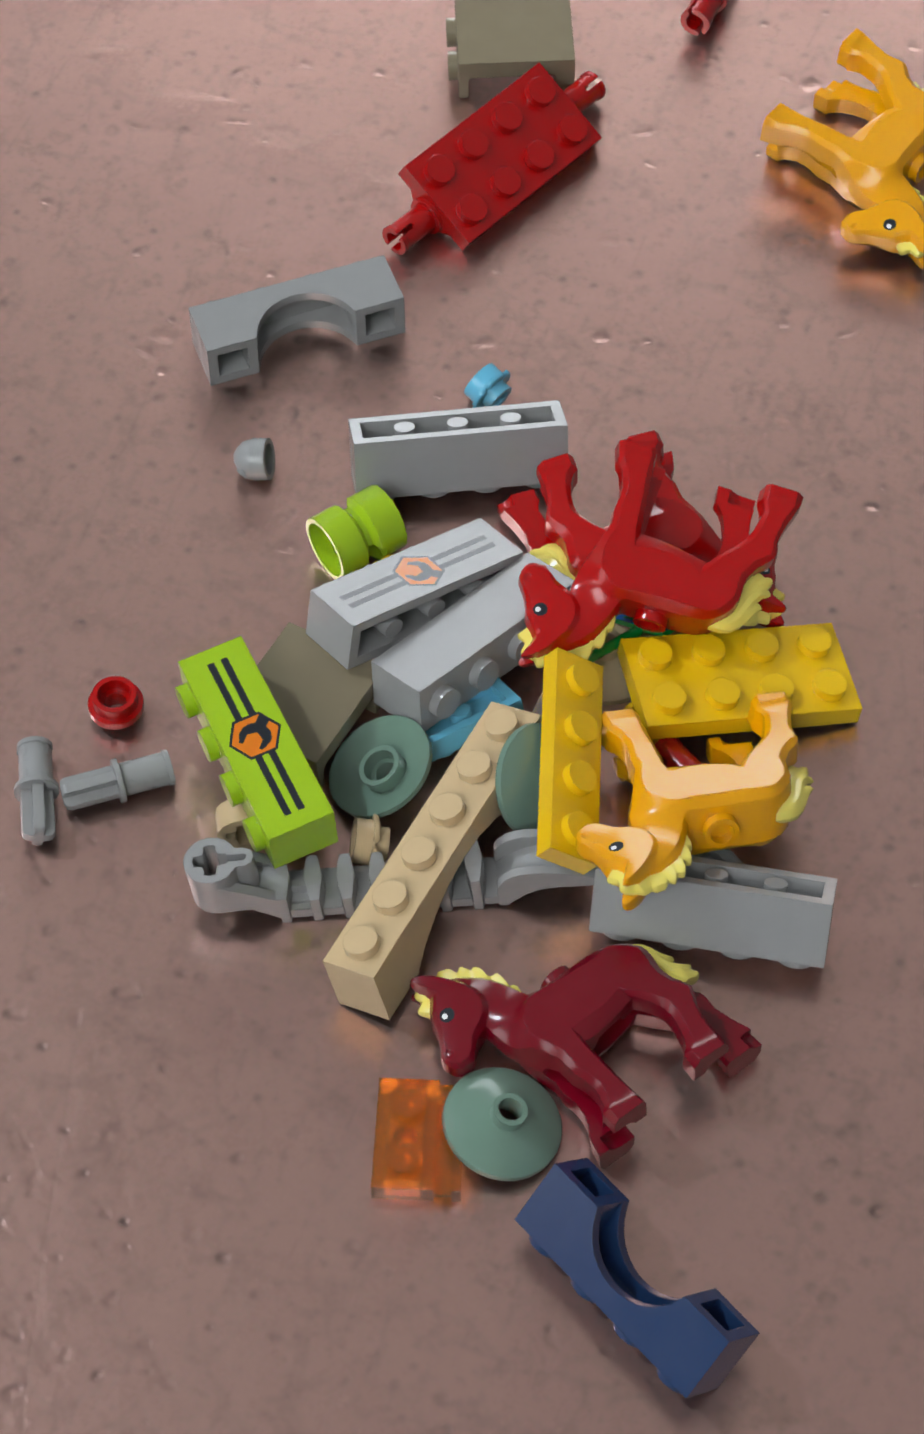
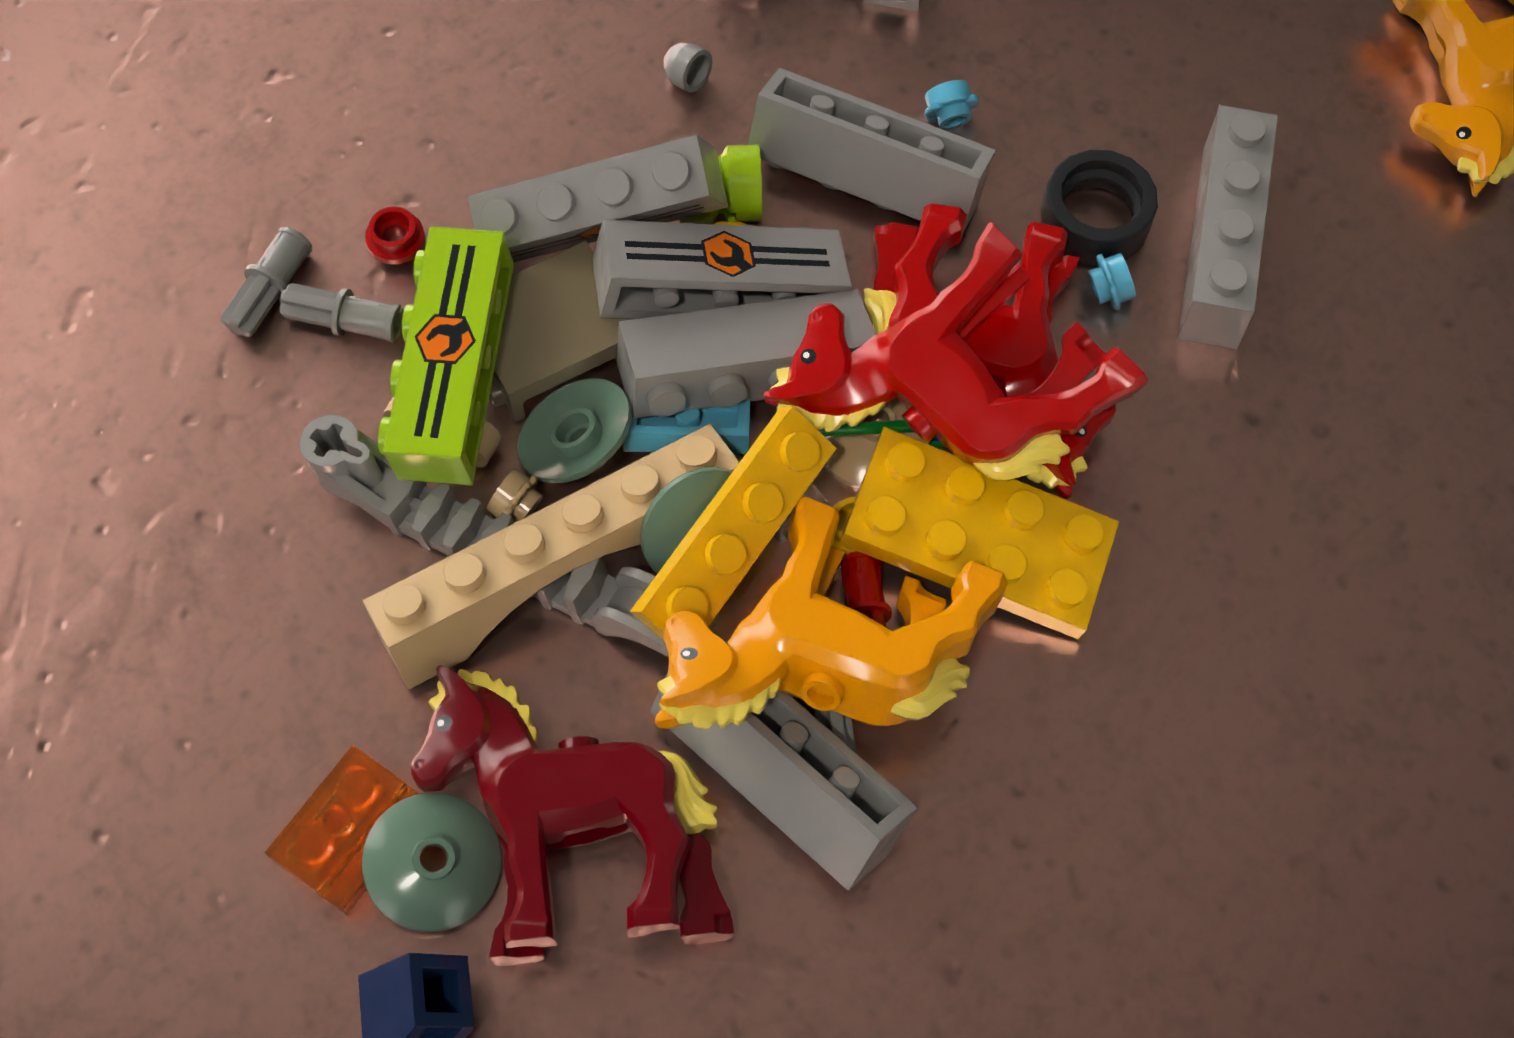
camera: 30 degrees right, 10 degrees up
none -> light grey brick [468,135,728,262]
none -> black tyre [1041,150,1158,266]
none -> medium azure plate [1088,253,1136,310]
none -> light grey brick [1177,105,1278,350]

